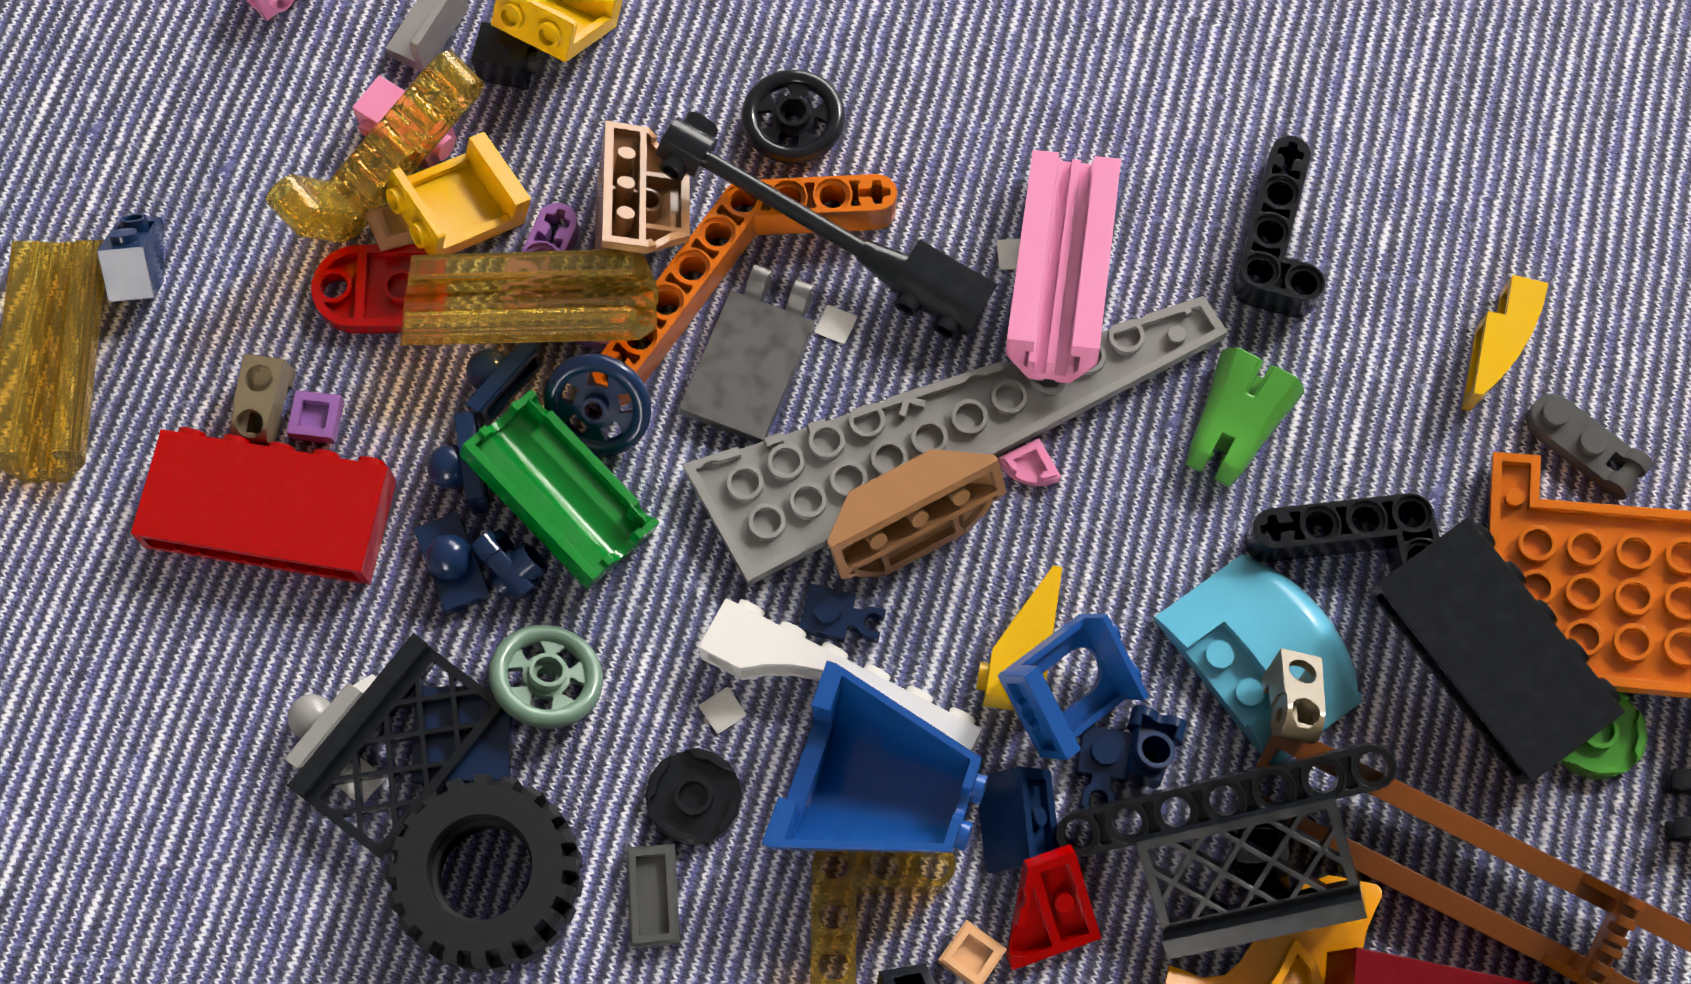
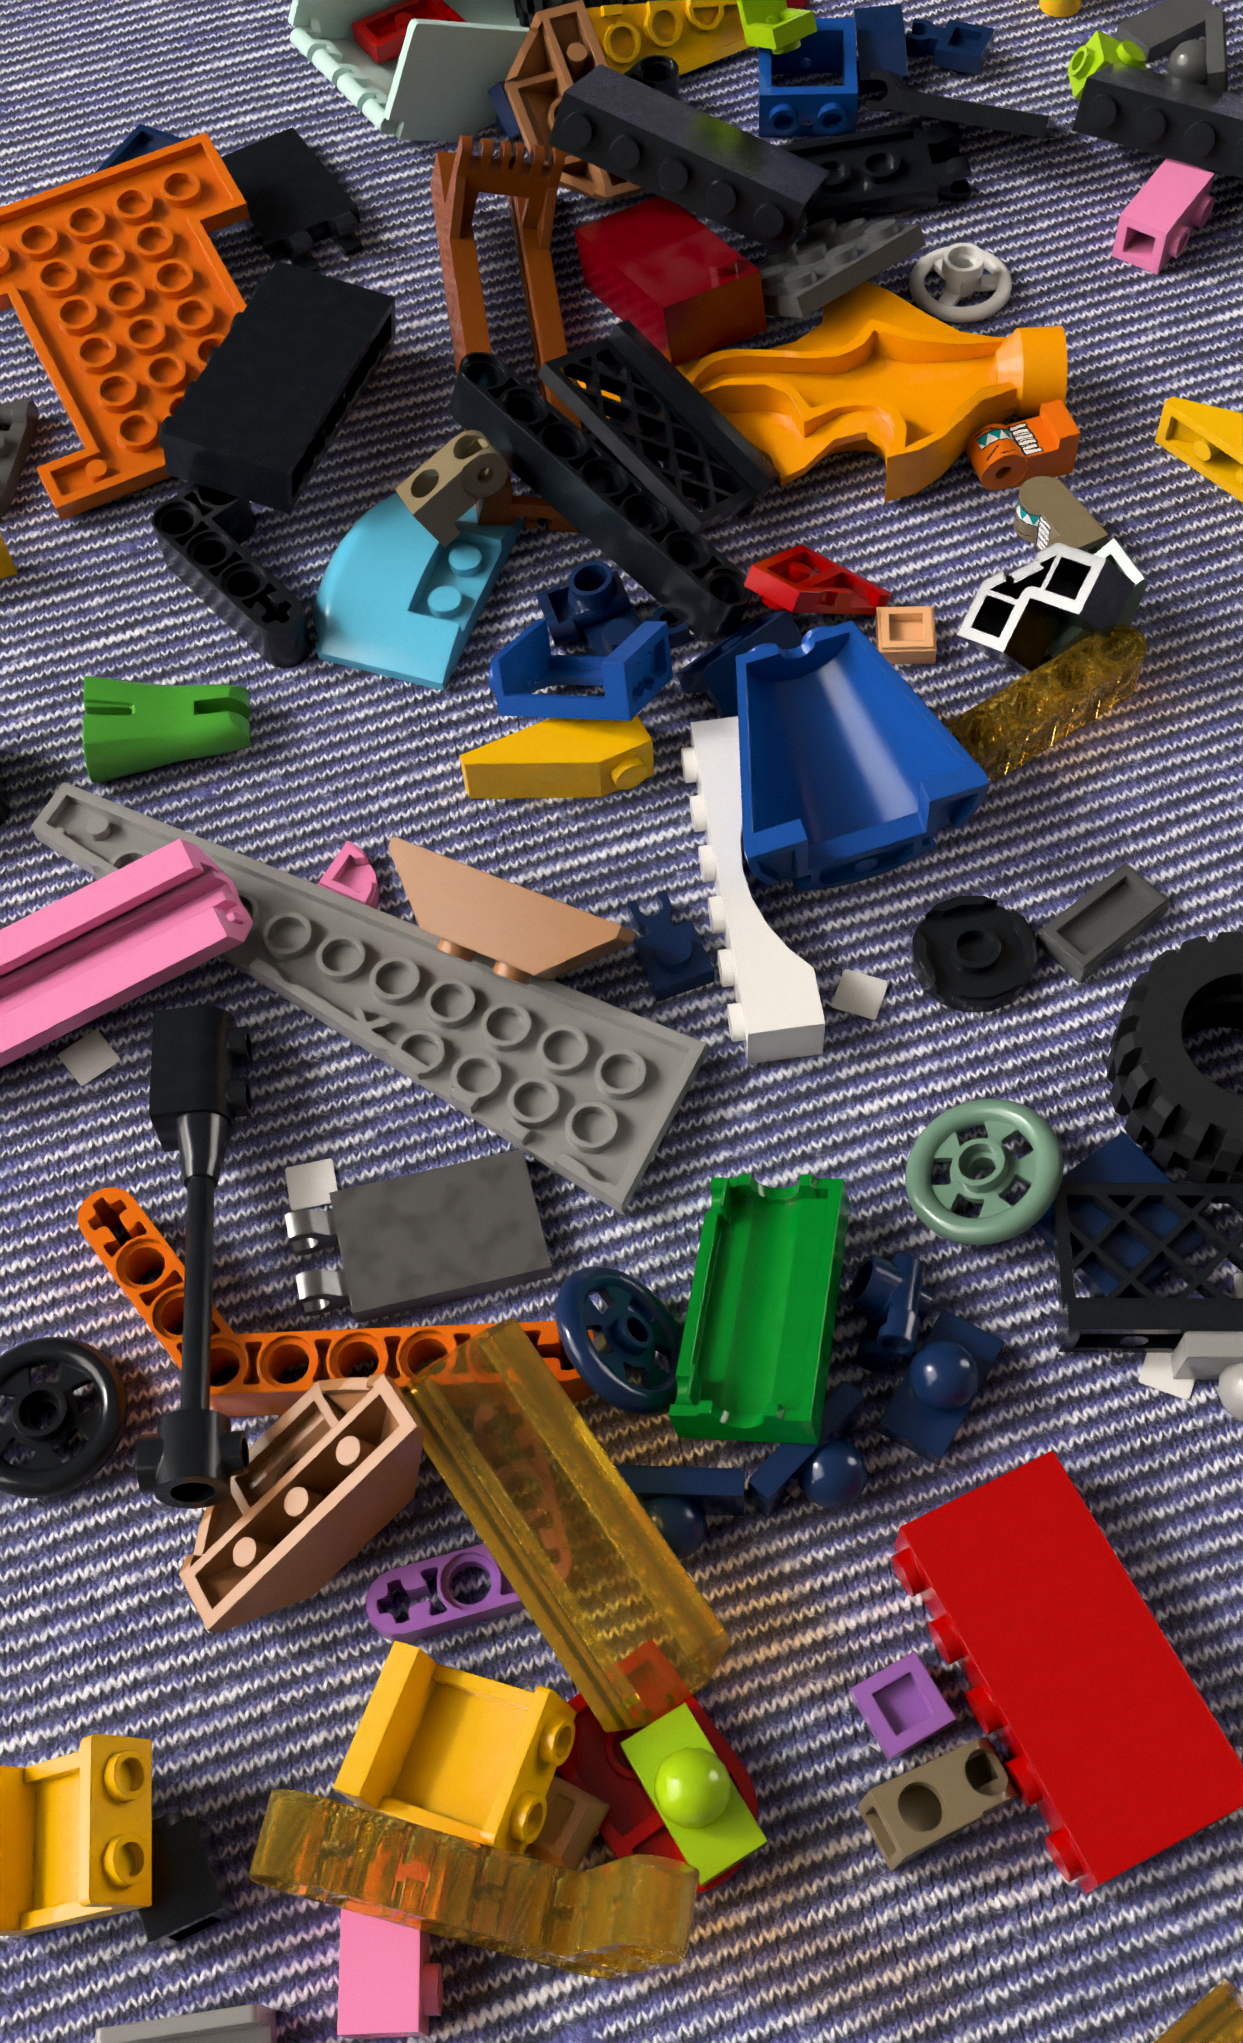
camera: 120 degrees left, 10 degrees down
none -> lime tile [620,1702,768,1888]

